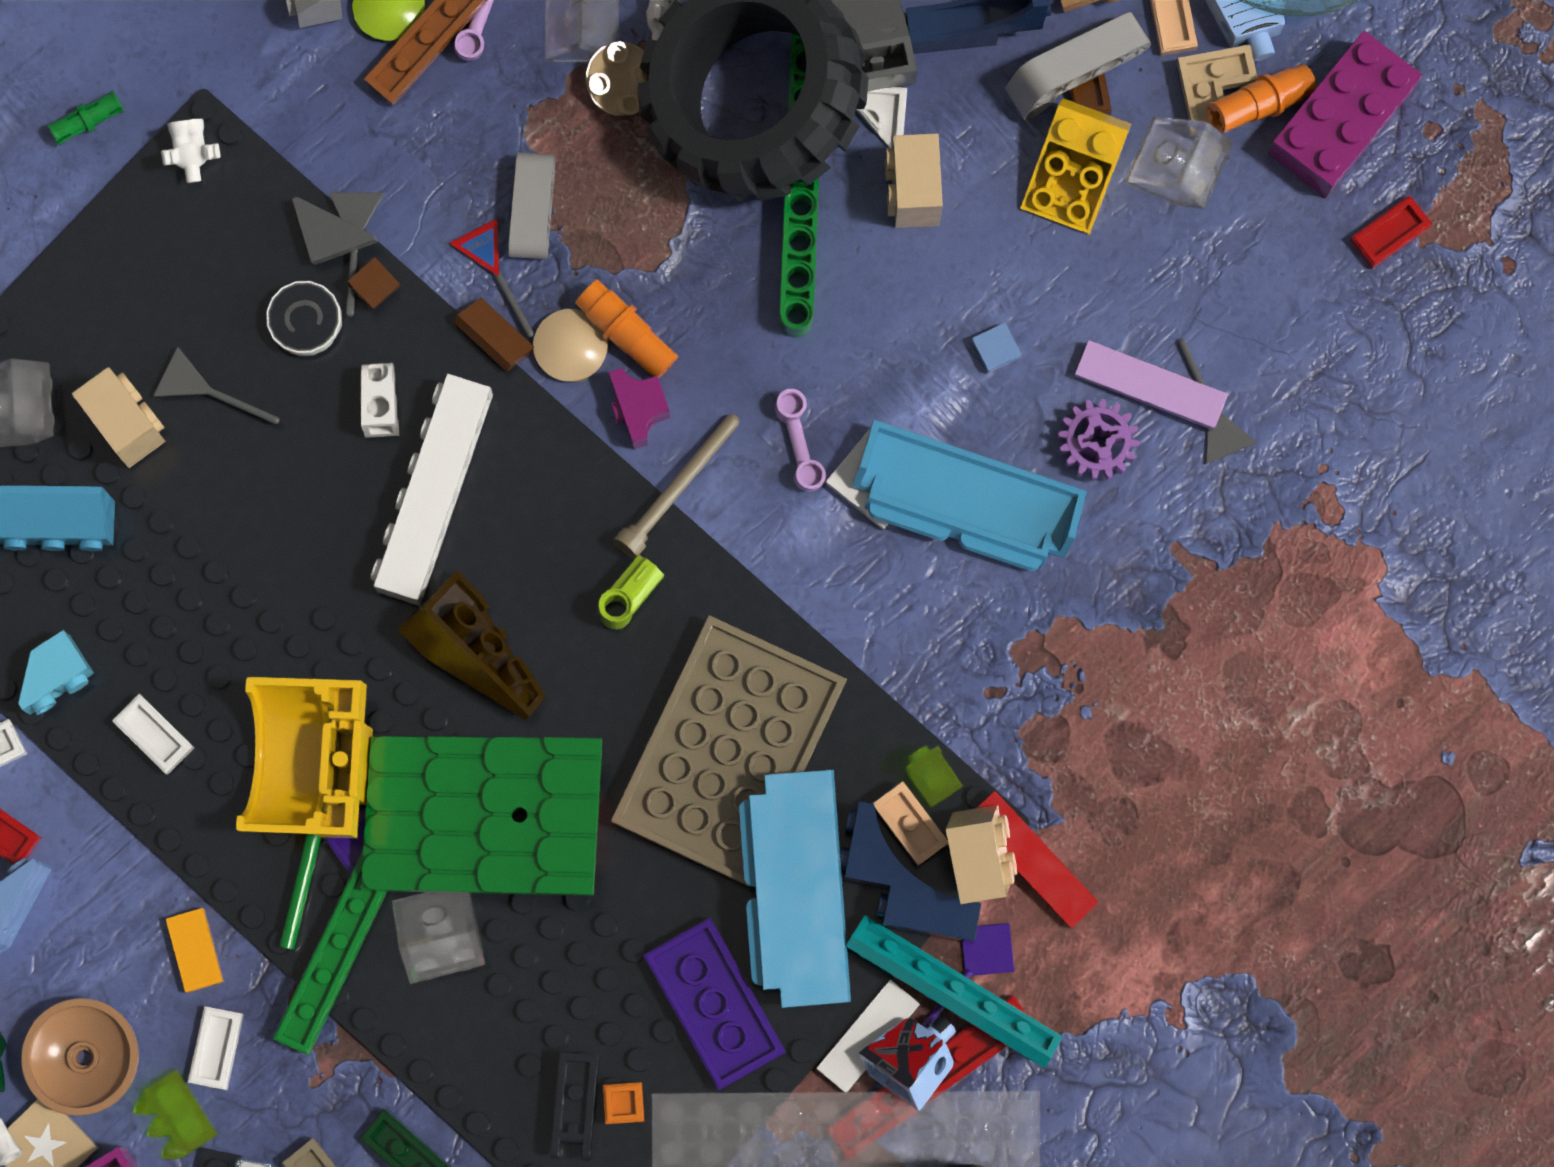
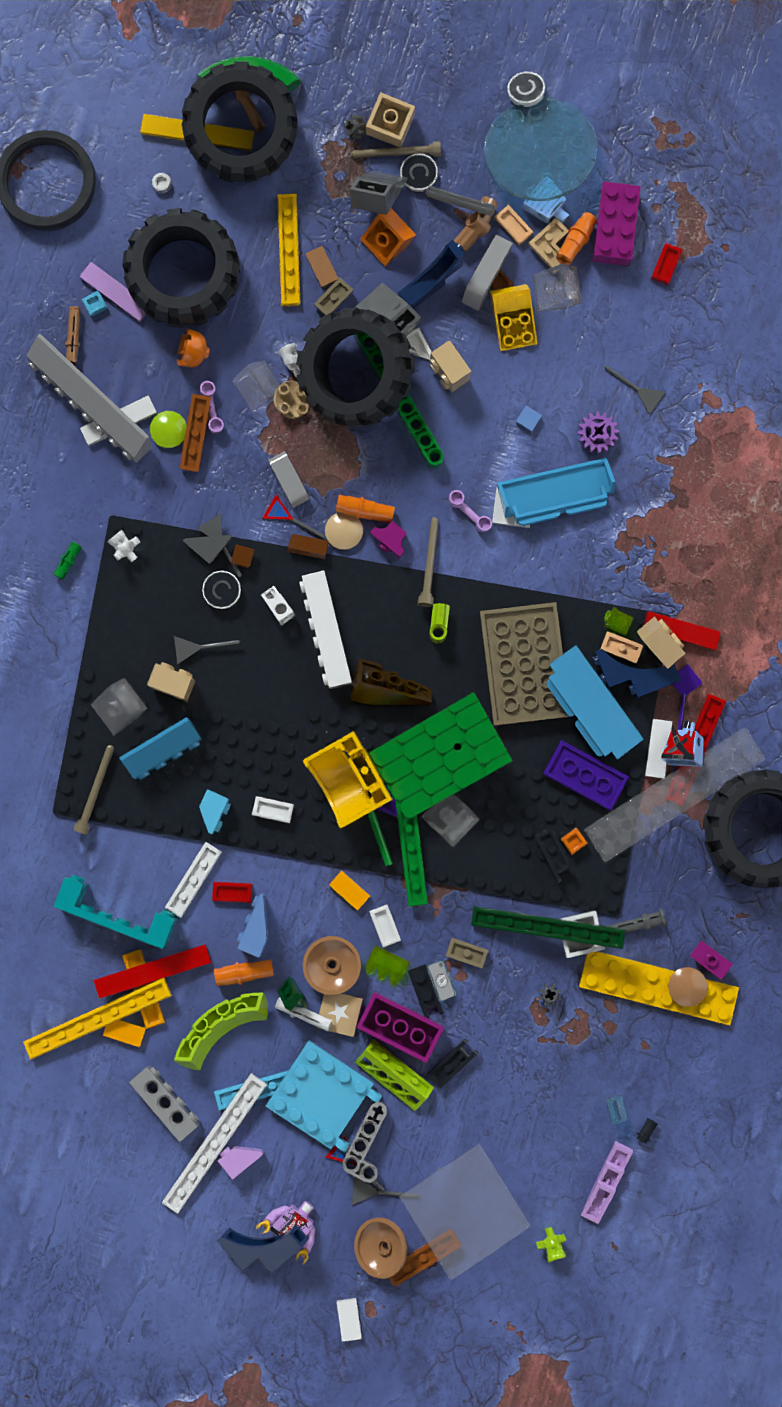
camera: 30 degrees left, 5 degrees up
teal plate [846,915,1063,1068] -> none
lavender tile [1075,340,1228,430] -> none

